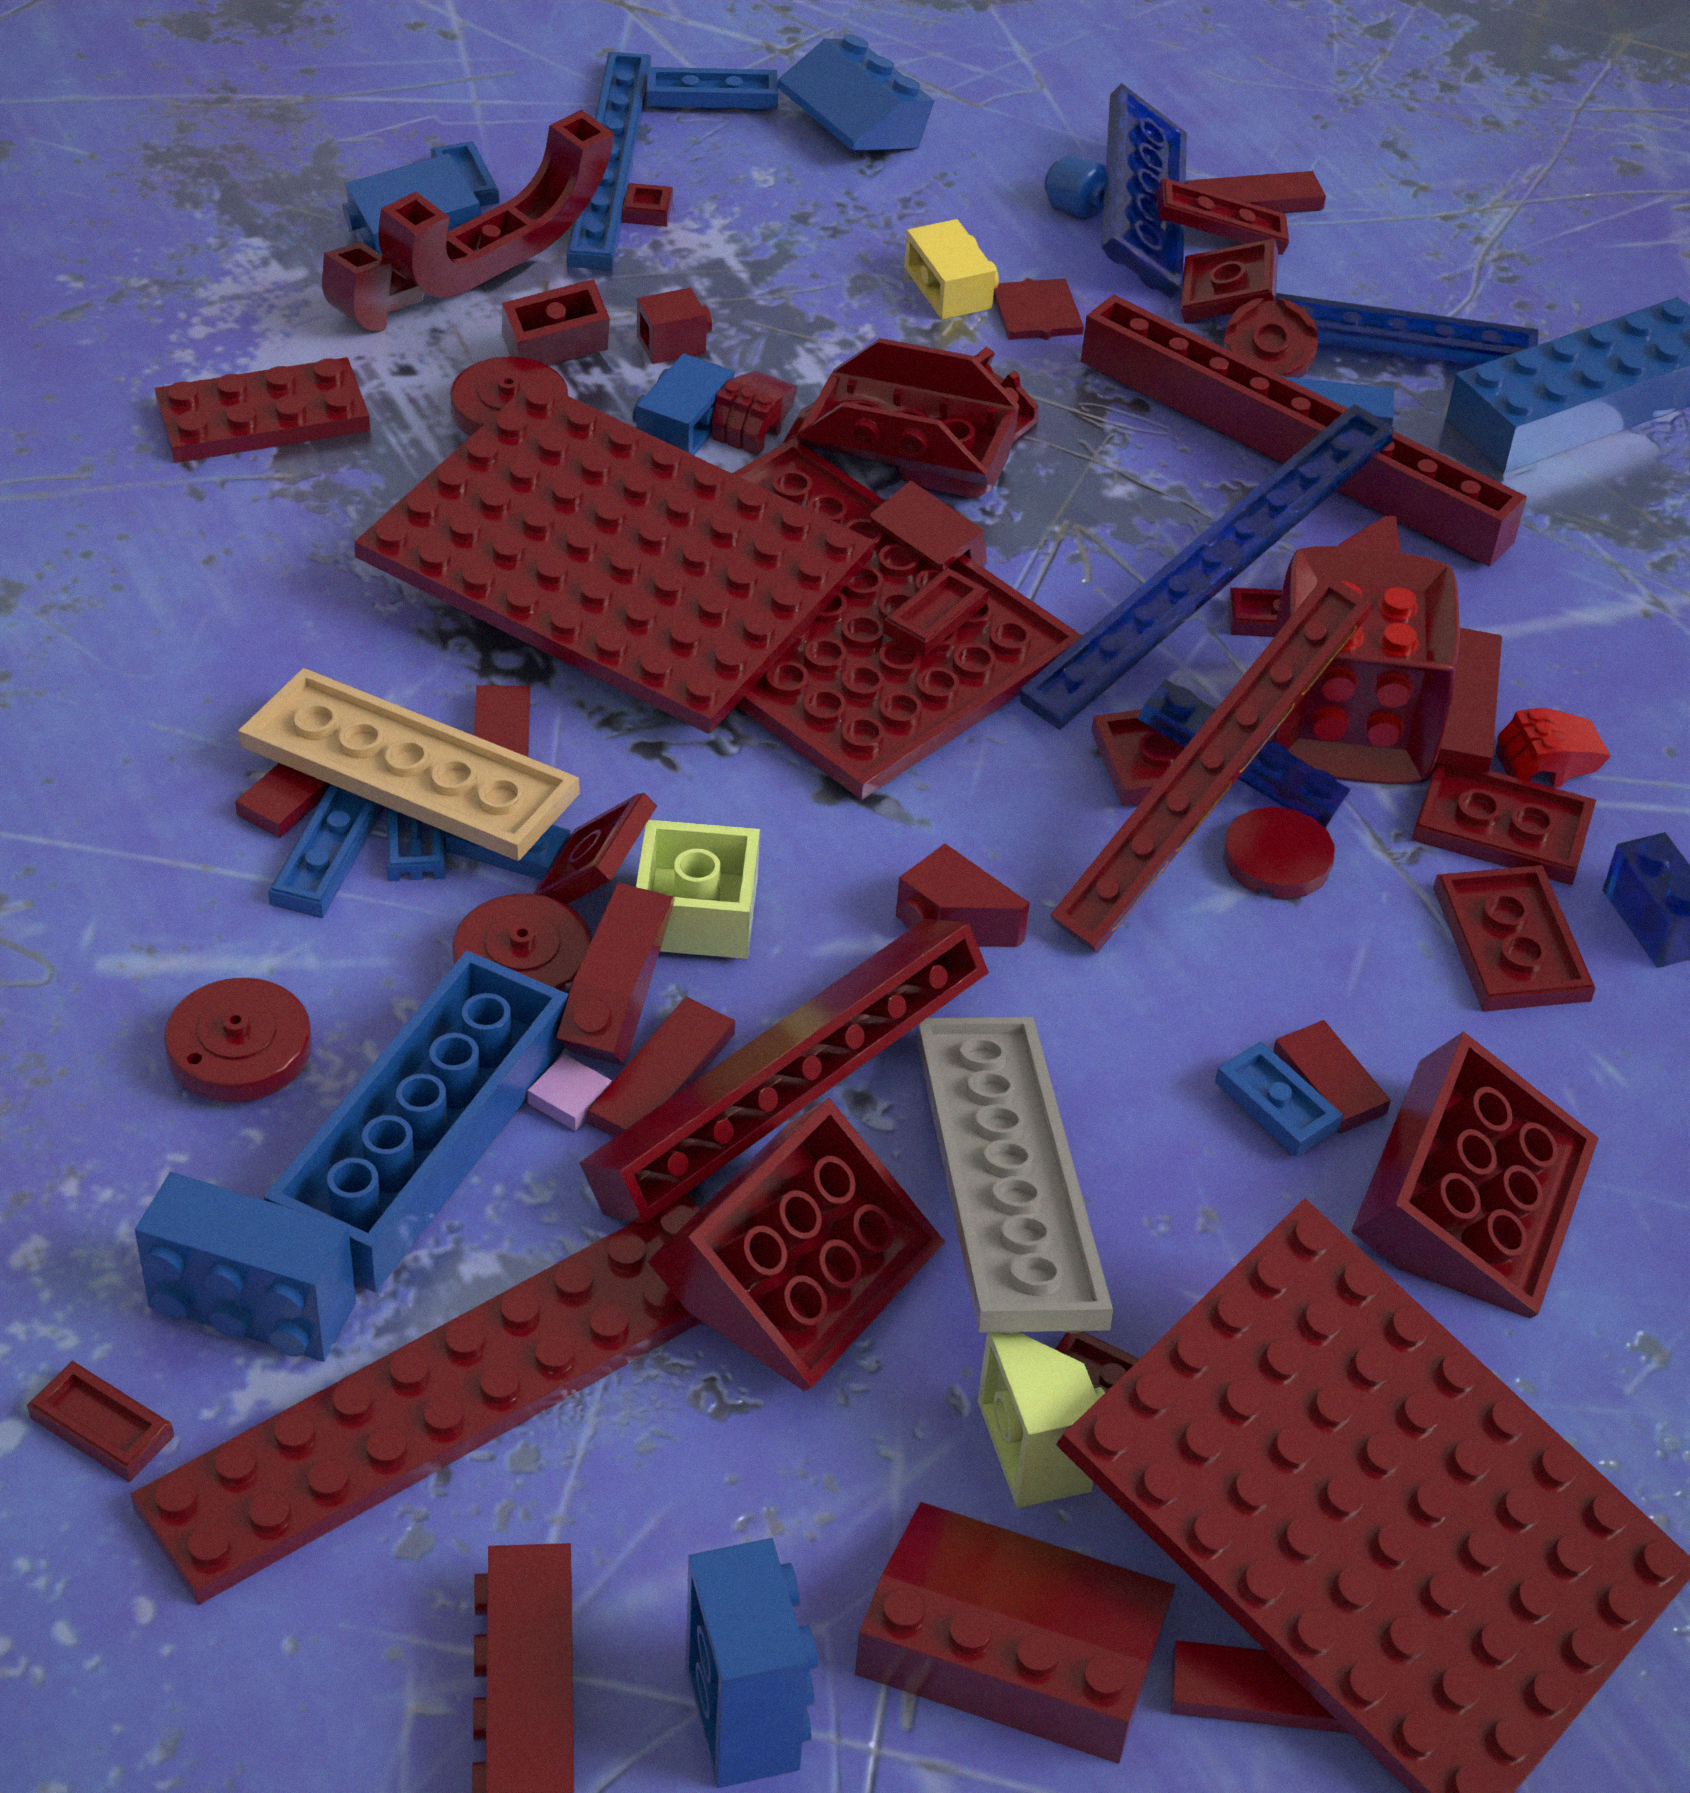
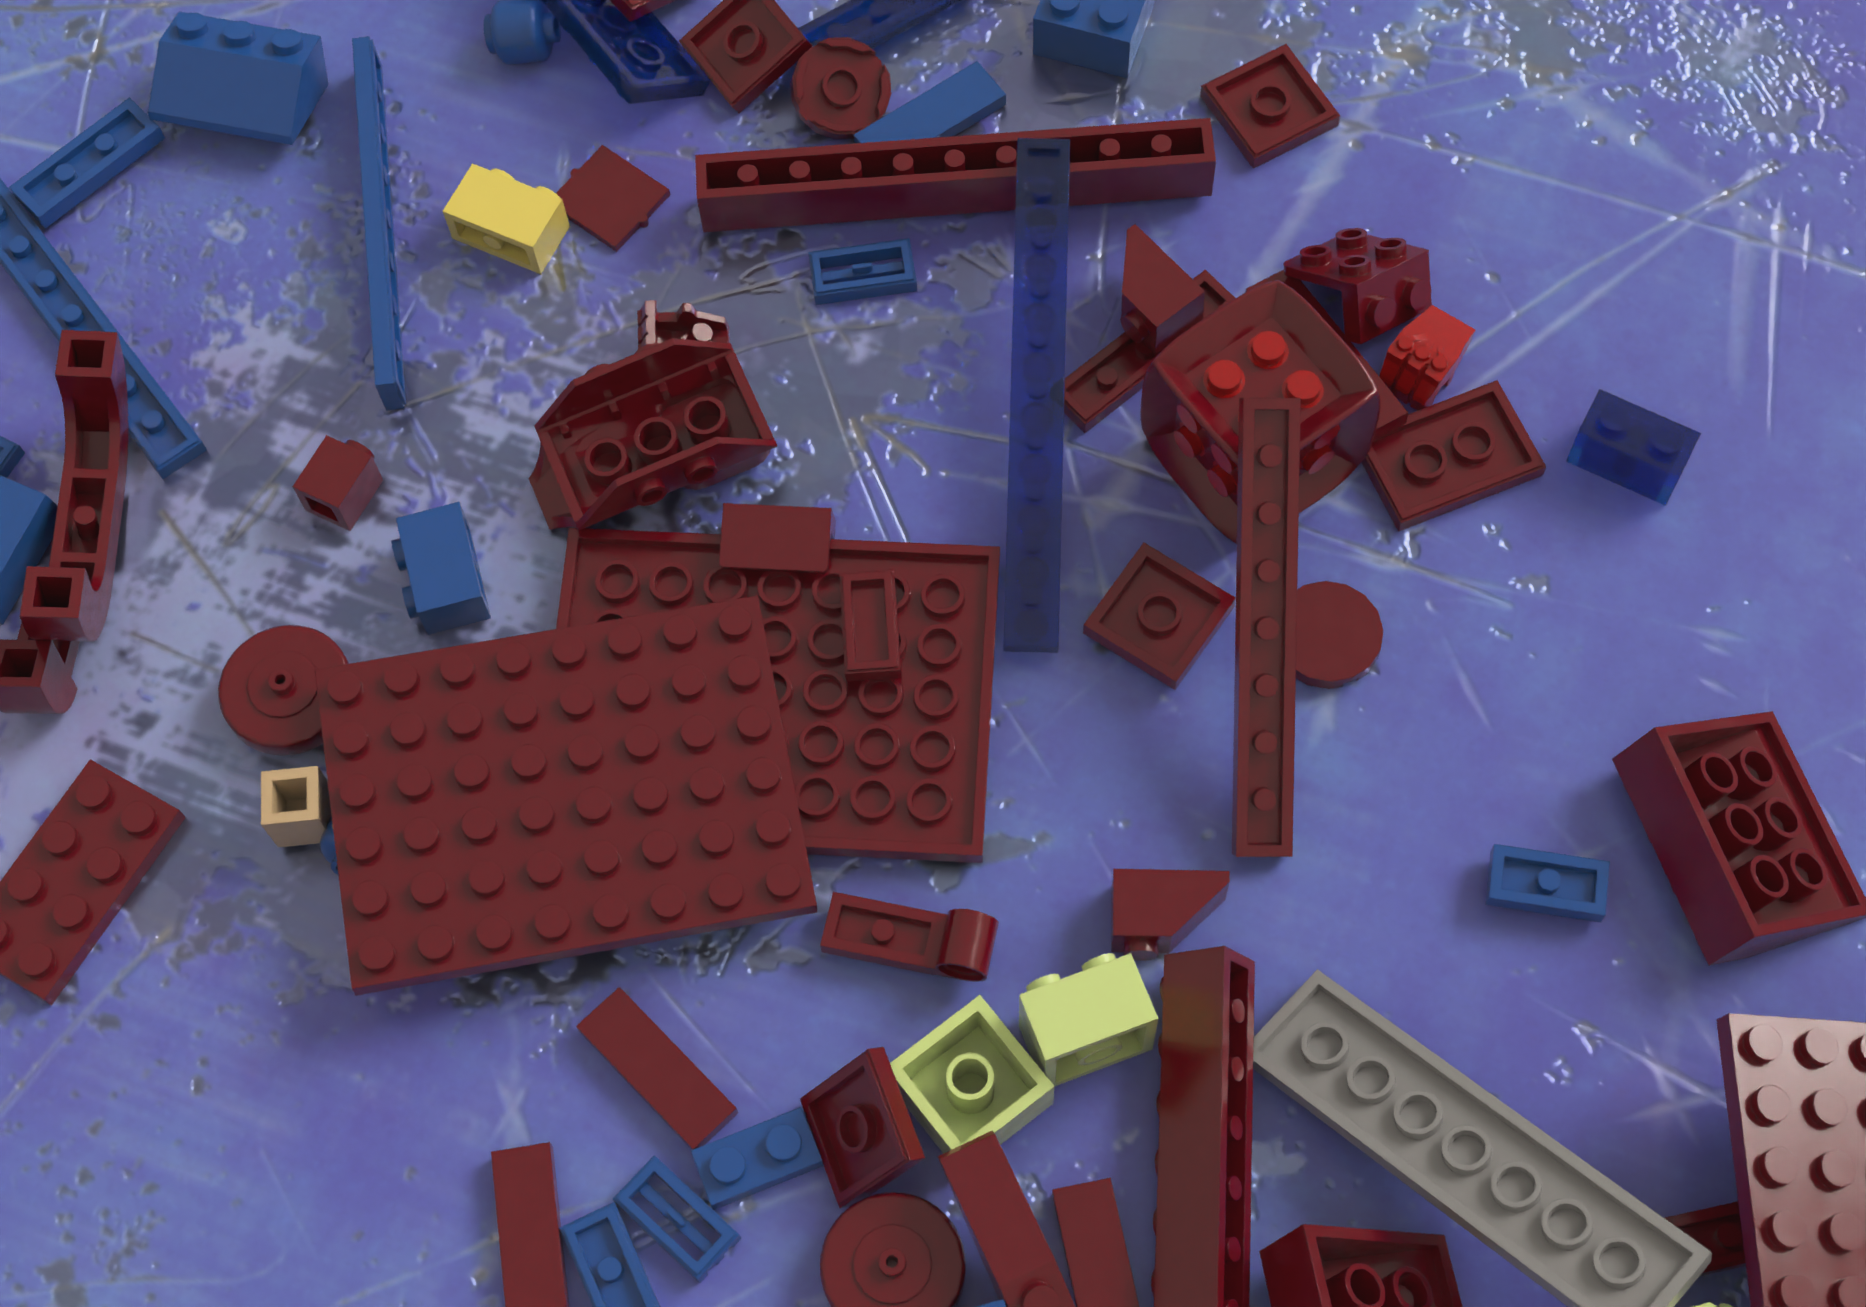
camera: 35 degrees left, 20 degrees up
tan plate [238,668,580,861] -> none
dark red brick [502,279,610,366] -> none
dark red tile [622,183,673,227] -> none
dark red hand [712,371,797,455] -> none
clear blue plate [1137,679,1351,829] -> none
dark red tile [1273,1020,1391,1134] -> none
dark red tile [1433,865,1596,1012] -> none
none -> tan brick [261,766,331,848]
none -> blue tile [352,36,406,411]
none -> blue tile [808,238,917,305]
none -> dark red plate [820,892,999,982]
none -> yellowish green brick [1019,953,1158,1086]
none -> dark red tile [1200,44,1340,169]
none -> dark red bracket [1283,228,1432,344]

